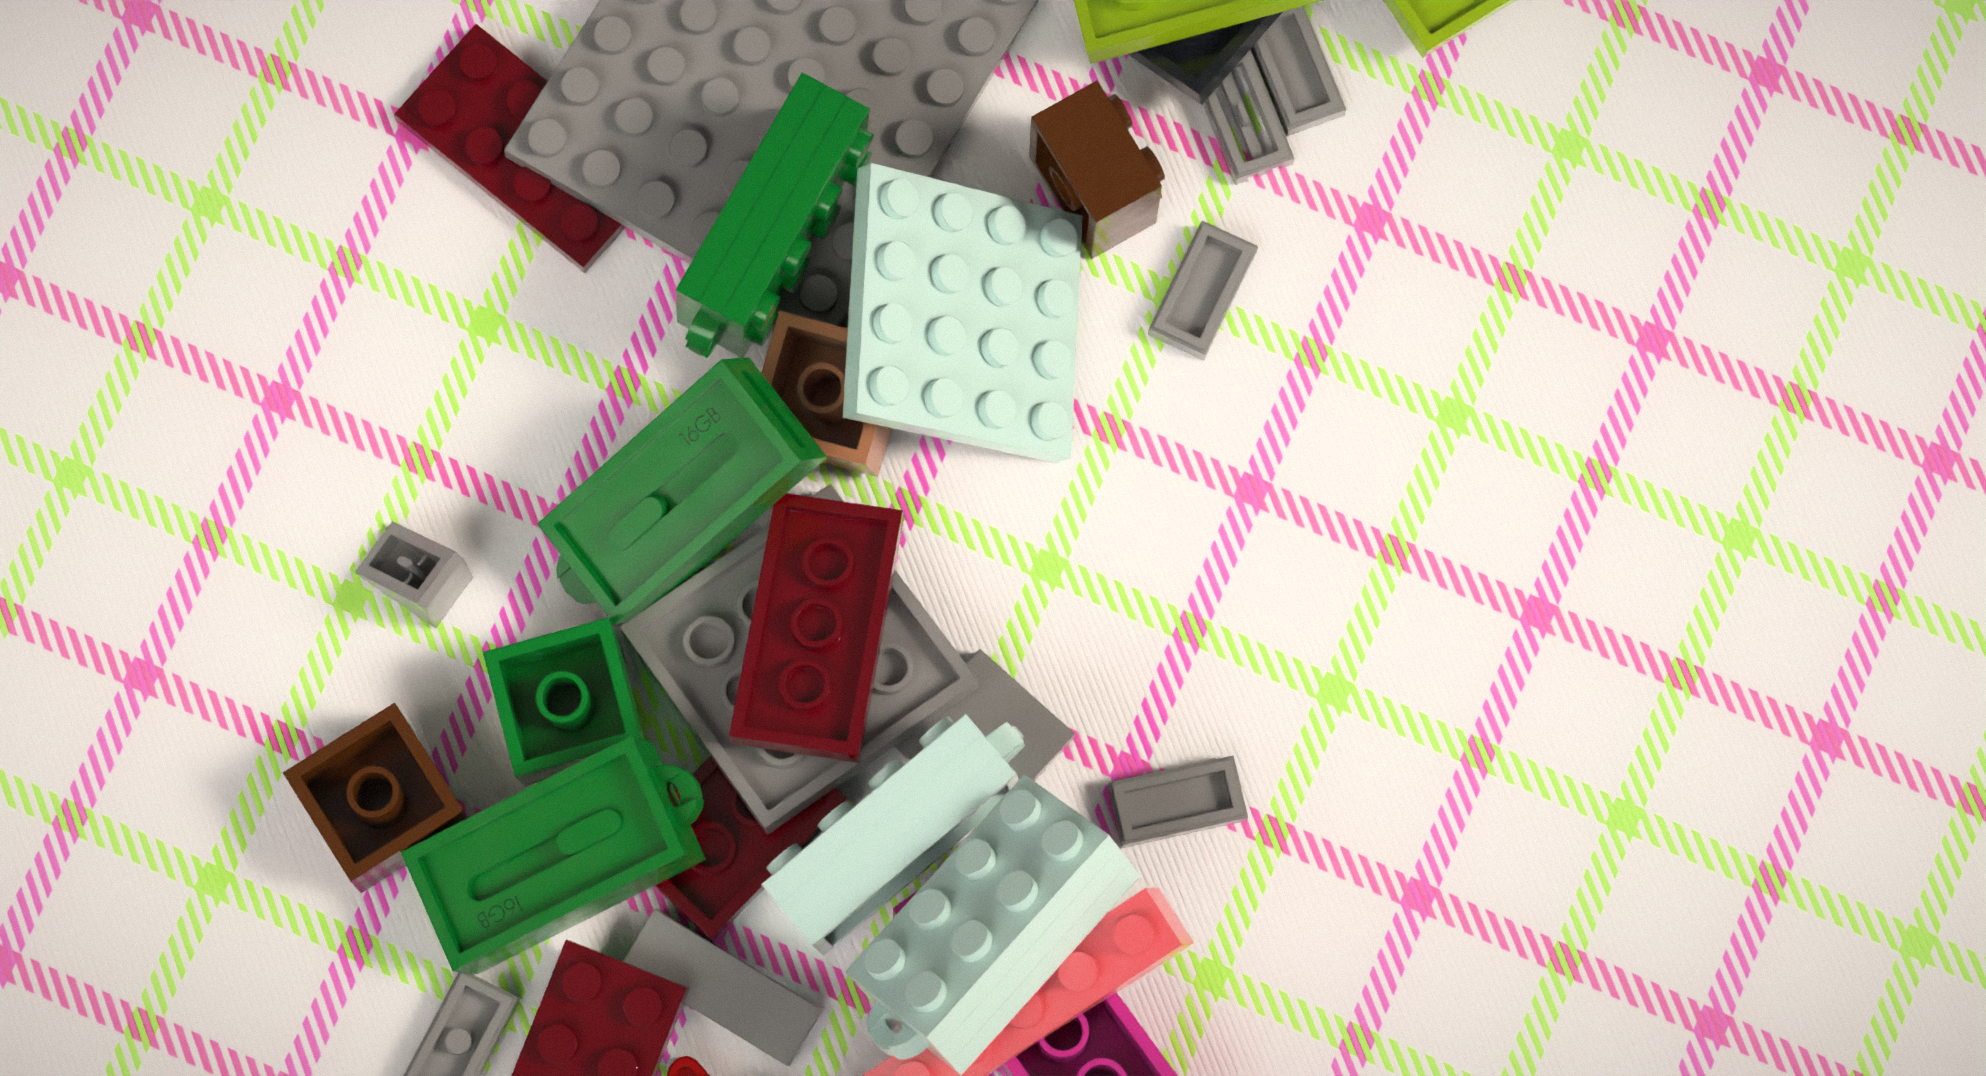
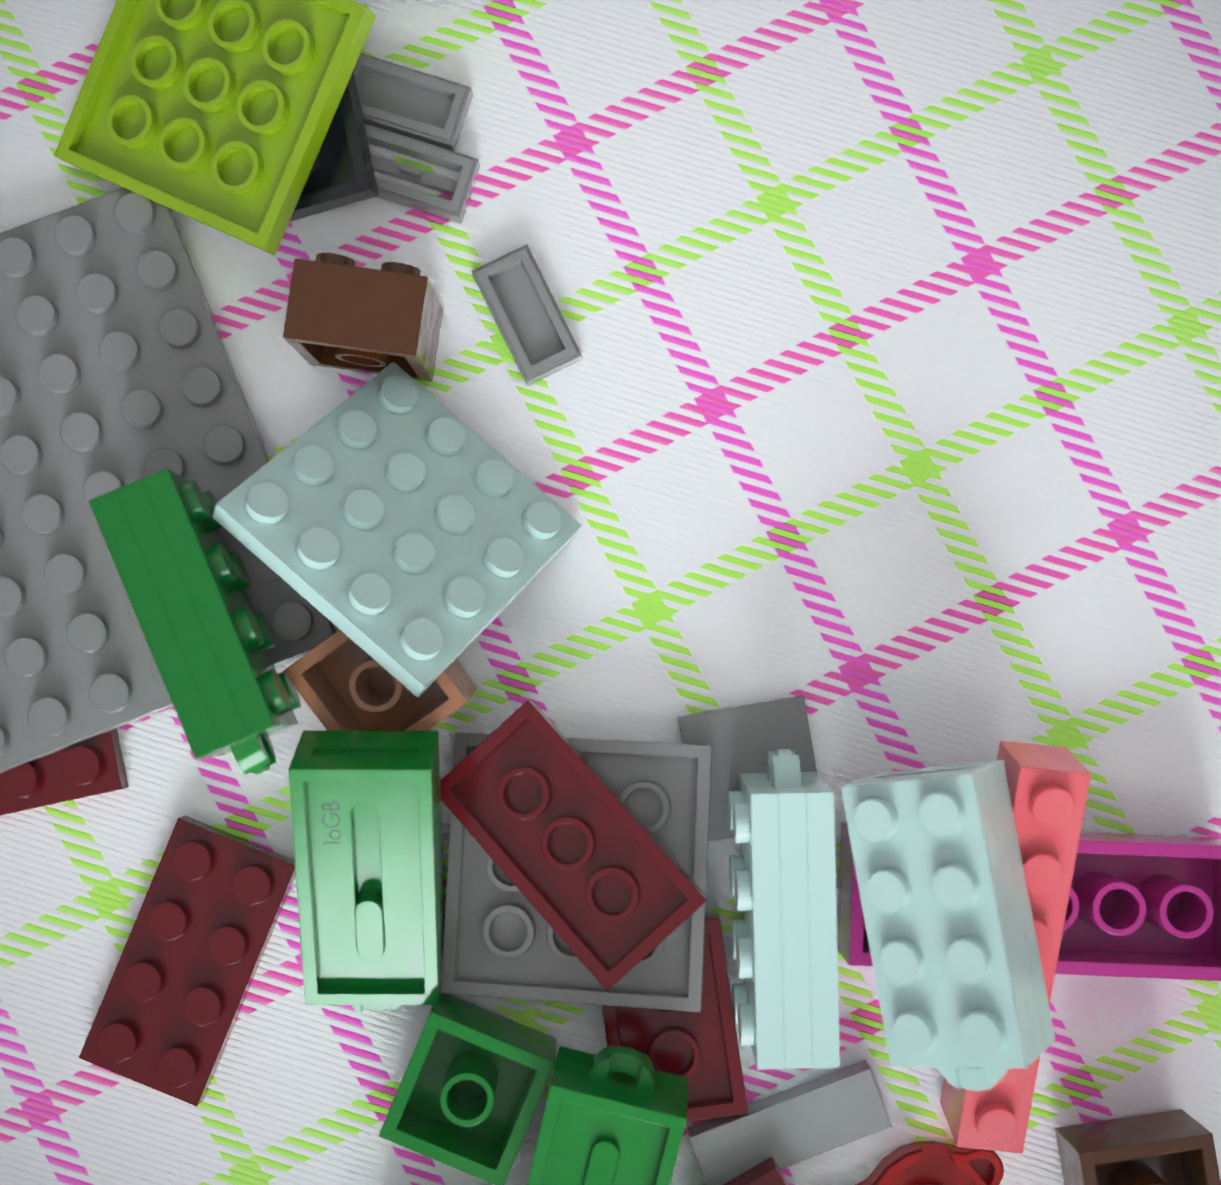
camera: 45 degrees left, 10 degrees up
light grey slope [355,521,473,629] -> none
light grey tile [1107,755,1248,848] -> none
none -> dark red plate [79,815,296,1107]

